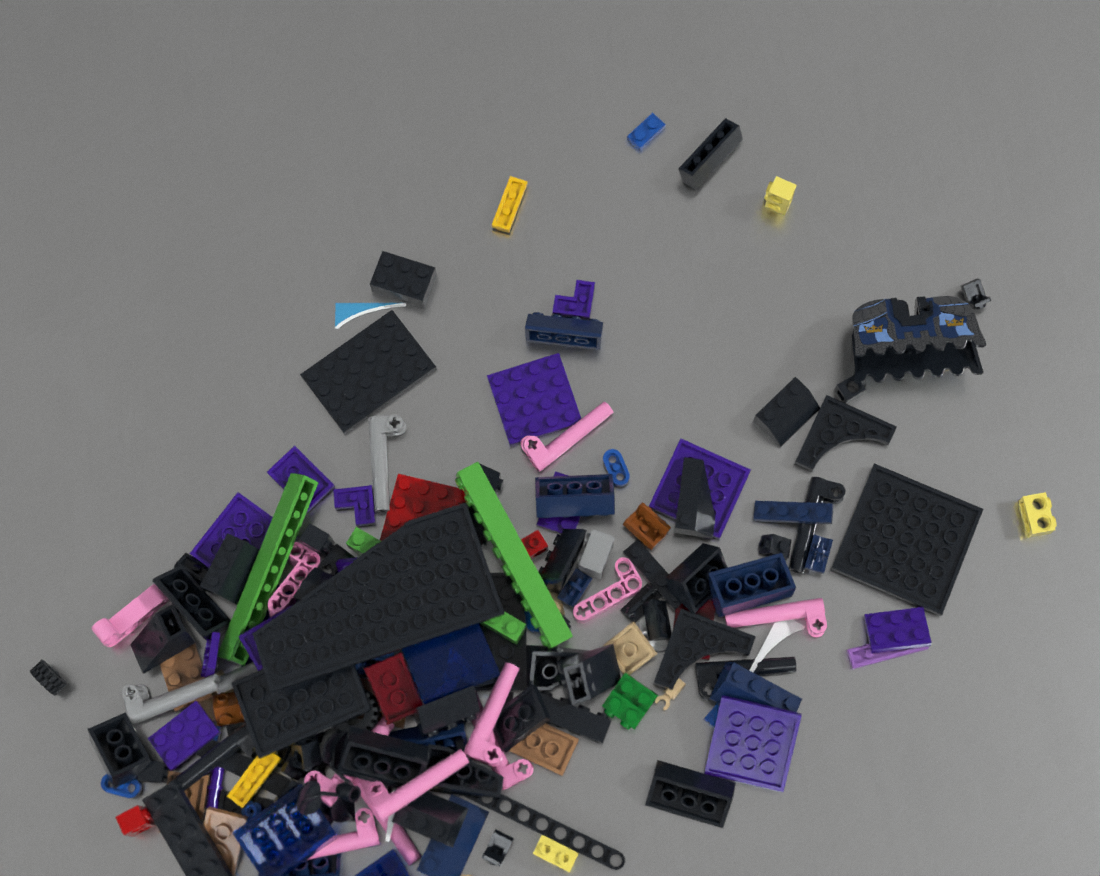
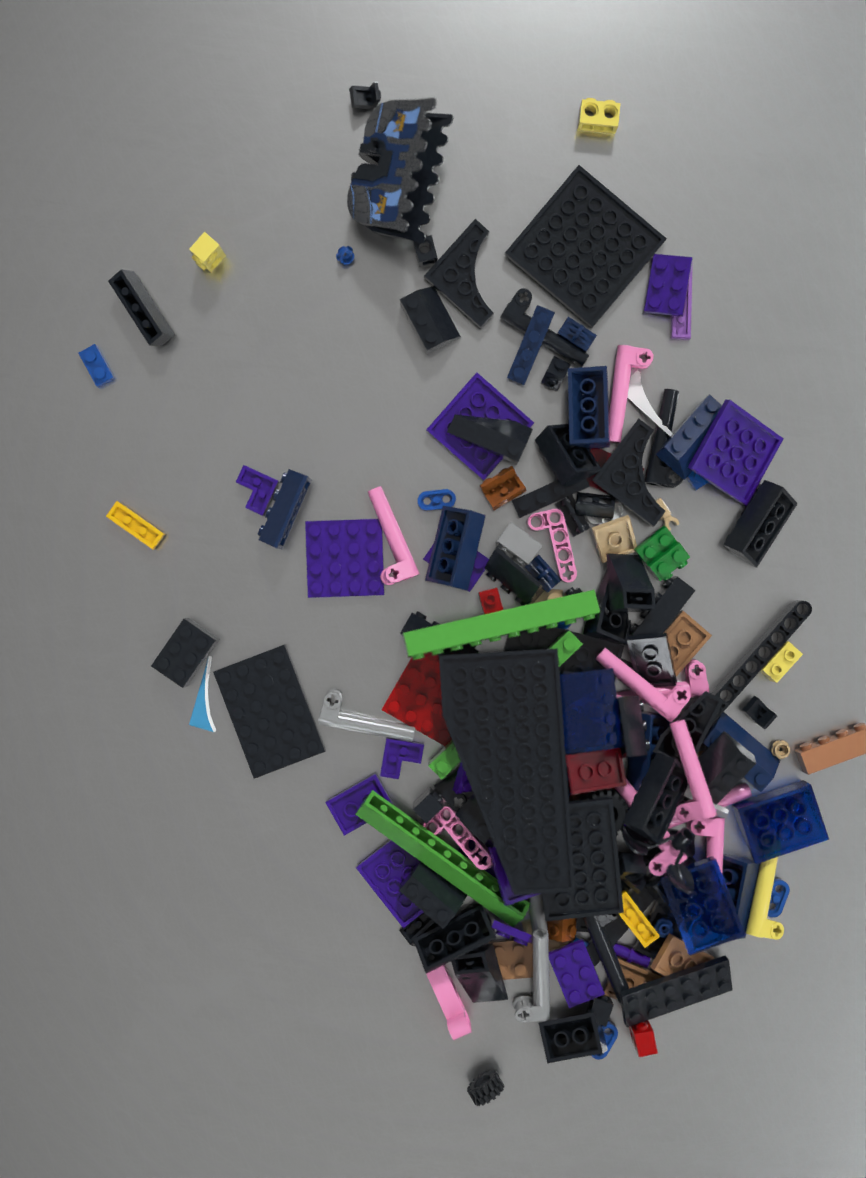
camera: 75 degrees left, 15 degrees up
none -> blue plate [336,246,355,265]

